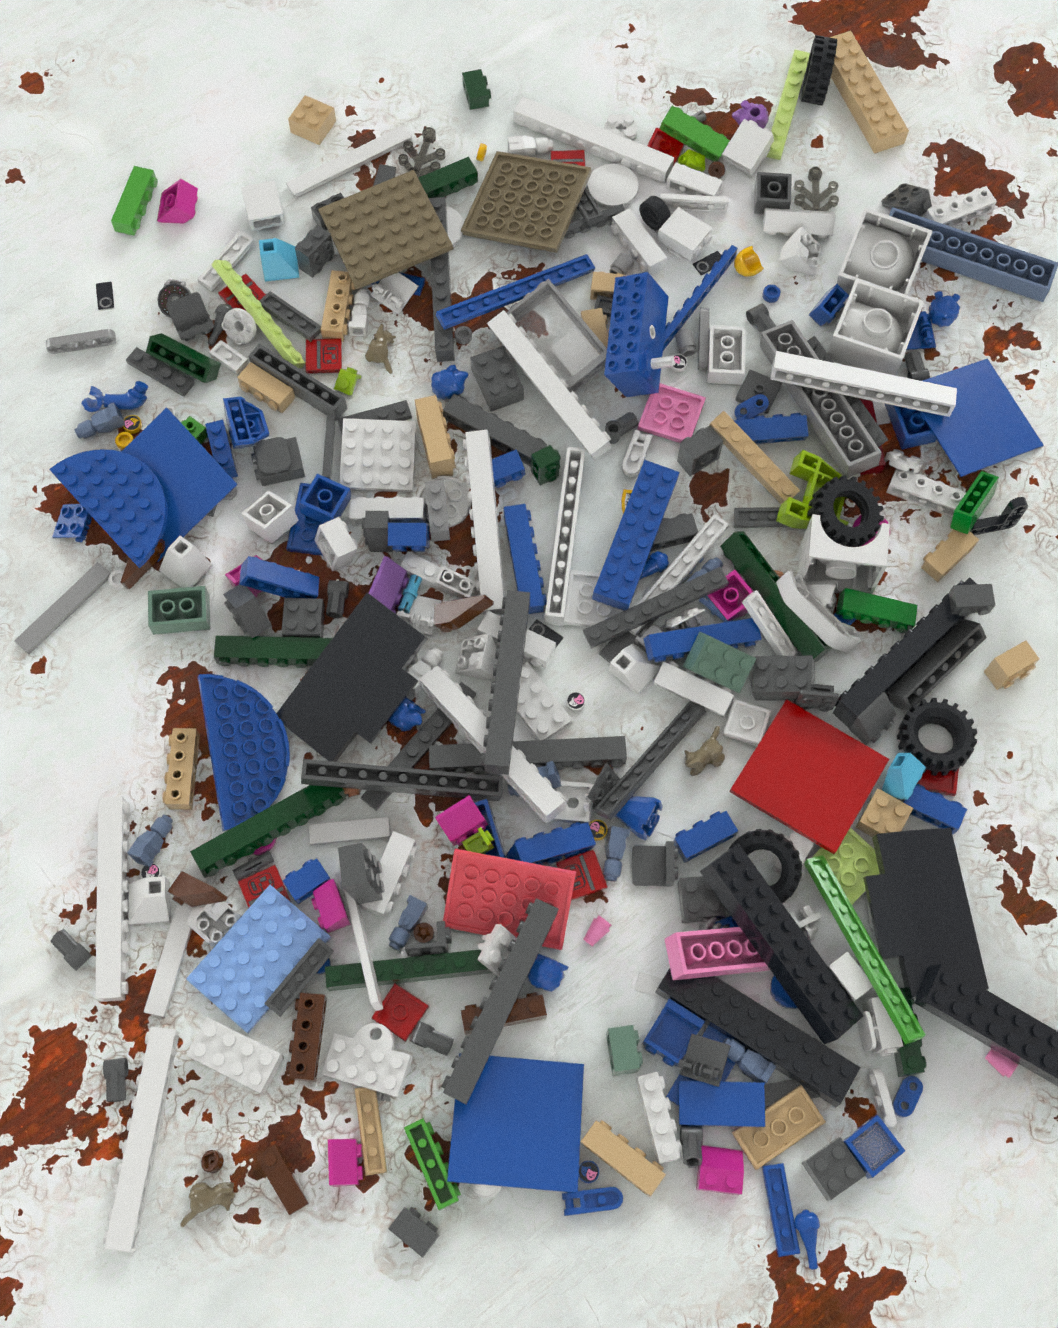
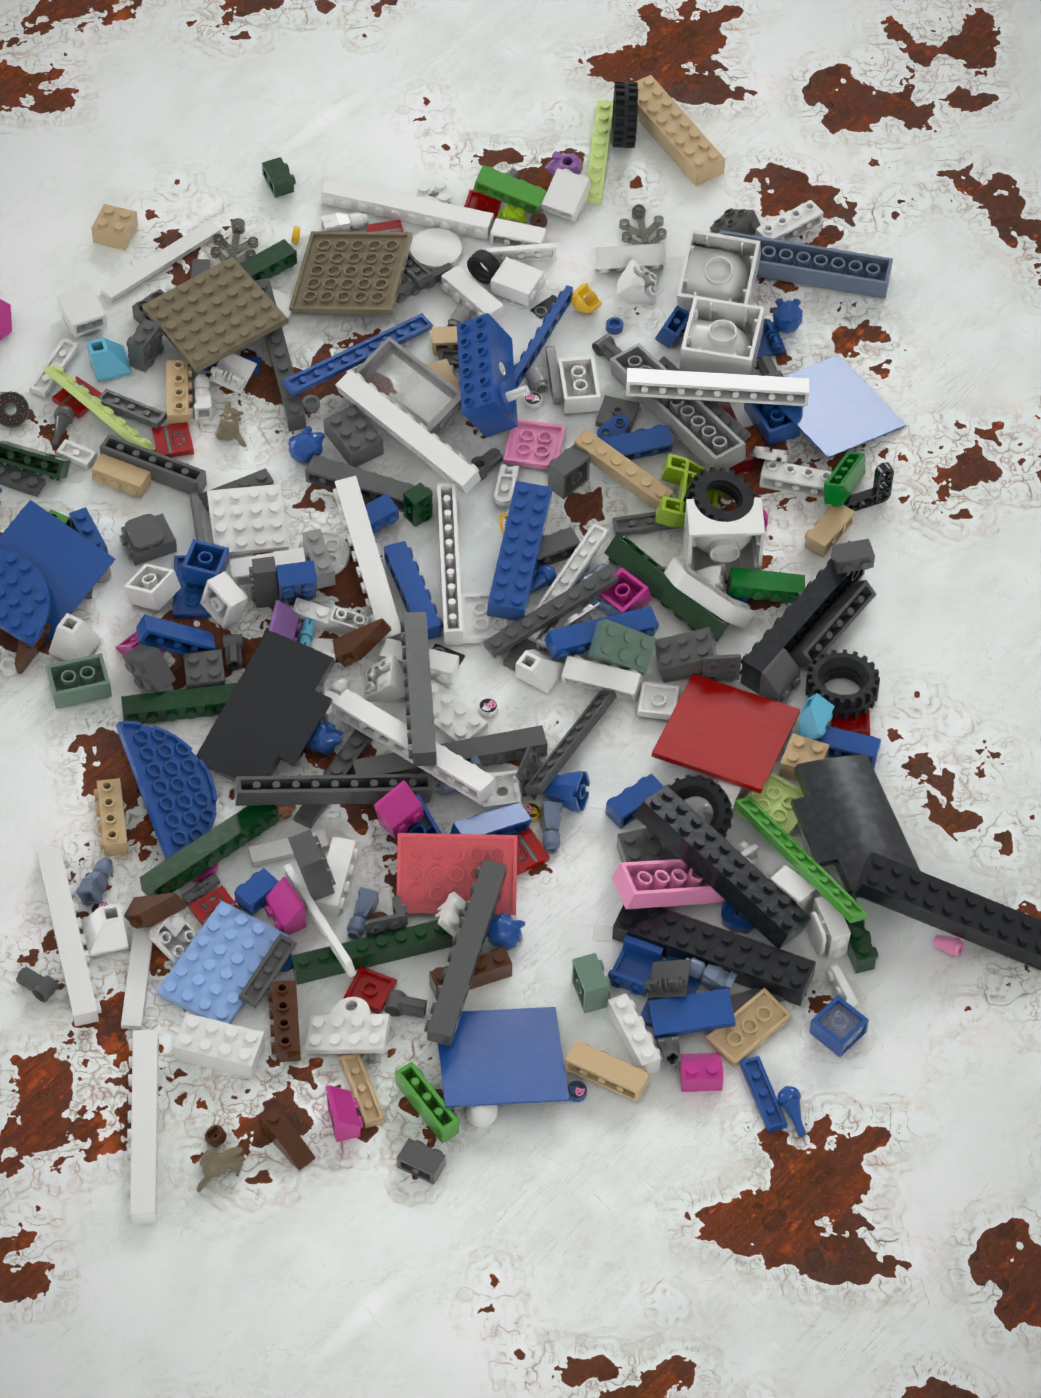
camera: 10 degrees left, 15 degrees down
dark grey piece [103,1058,129,1102] -> none
dark grey bracket [166,292,214,341] -> none
white plate [222,308,257,345] -> none
blue wedge [223,396,269,449] -> none
lime bracket [334,367,362,396] -> none
tan brick [415,395,456,479] -> none
lime bracket [462,827,494,854] -> none
blue plate [562,1187,623,1216] -> none
bright pink cone [584,915,612,947] -> none
dark grey bracket [632,841,678,886] -> none
dark tan animal [684,726,725,776] -> none
white plate [742,590,798,656] -> none
dark grey brick [754,172,792,214] -> none
dark grey brick [802,1137,866,1201] -> none
blue plate [892,1076,923,1117] -> none
tan brick [984,641,1040,690] -> none

